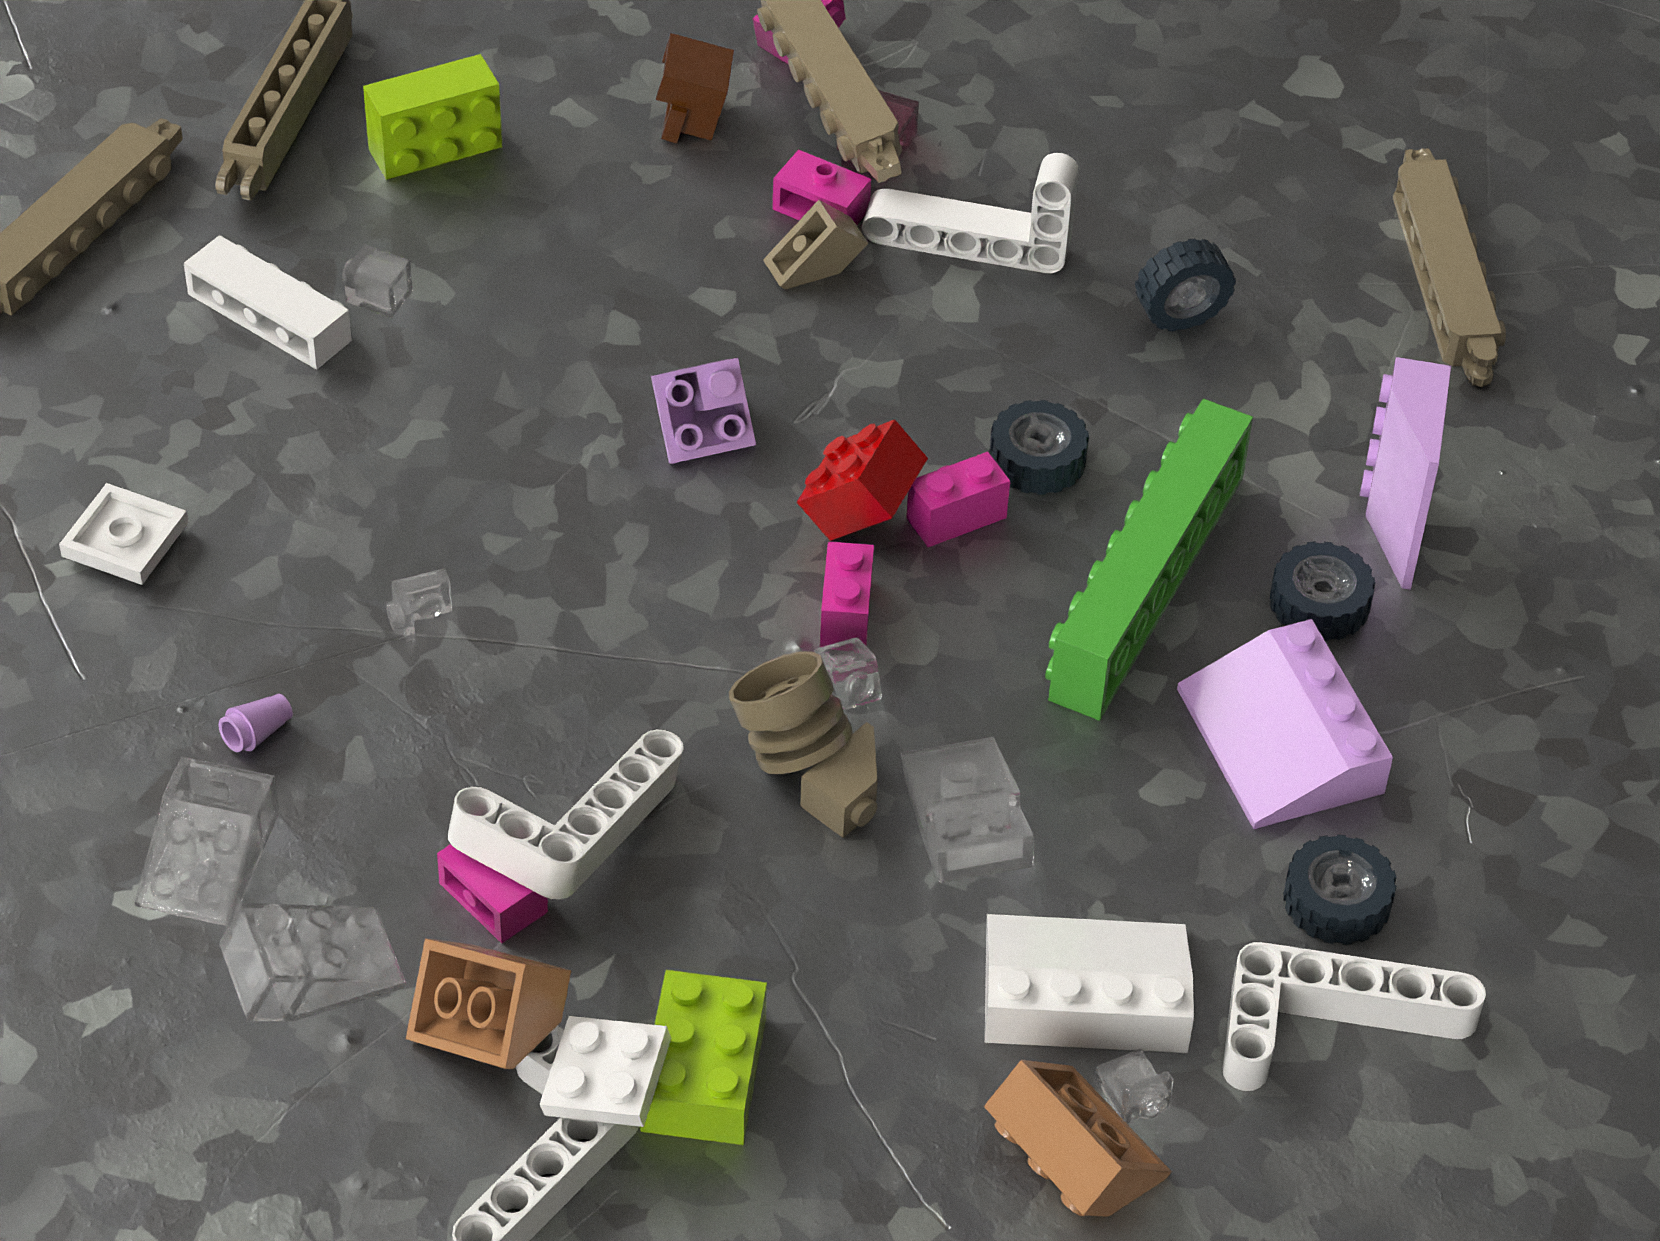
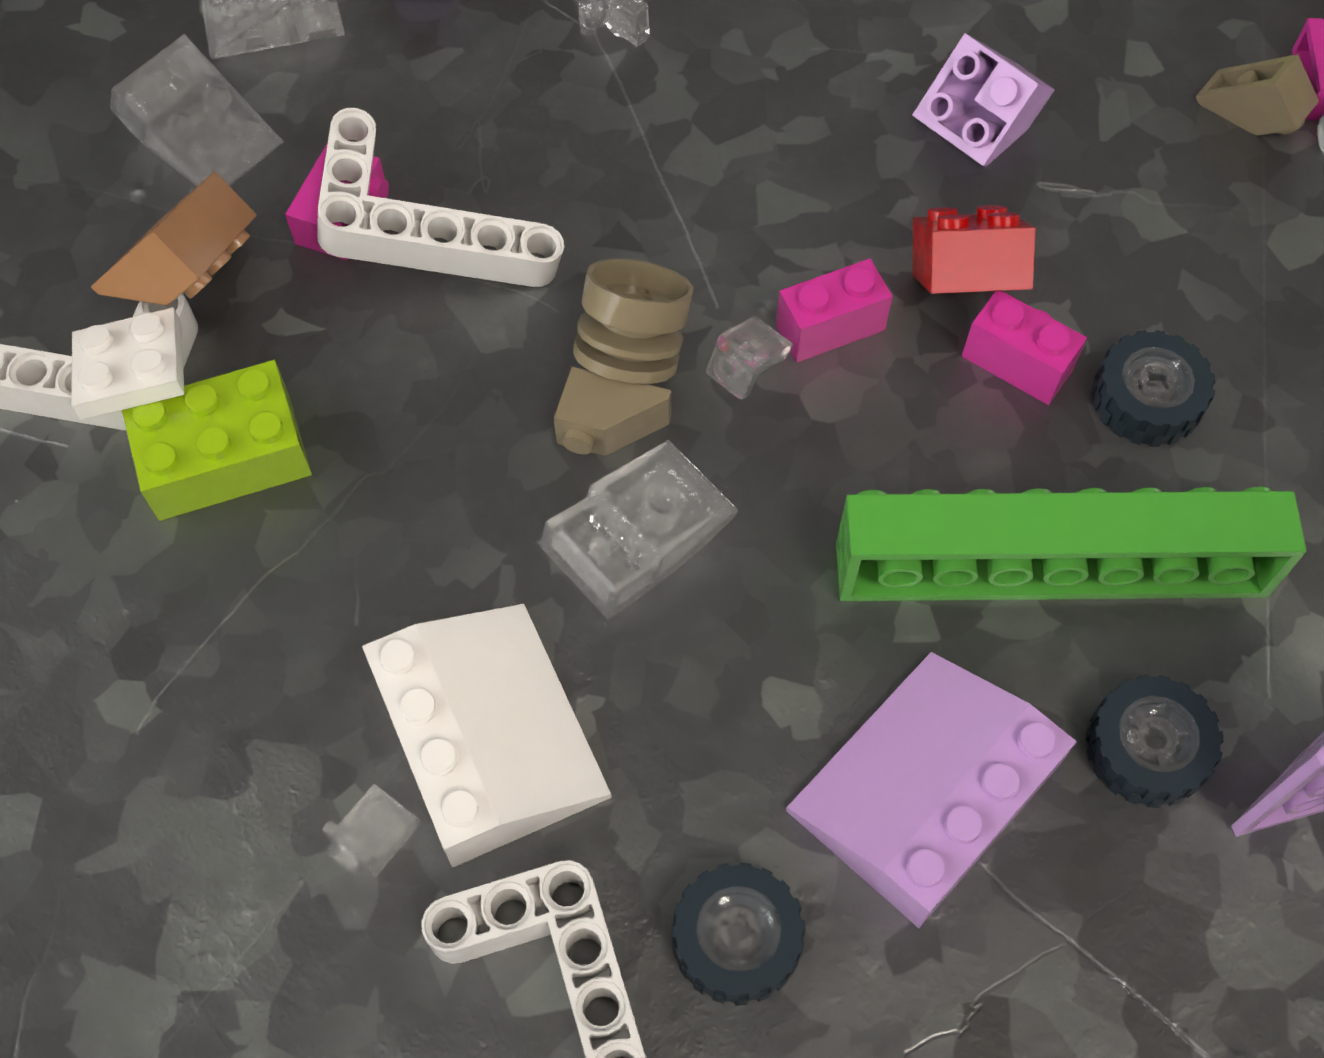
camera: 65 degrees right, 15 degrees up
medium nougat slope [984,1060,1172,1217] -> none

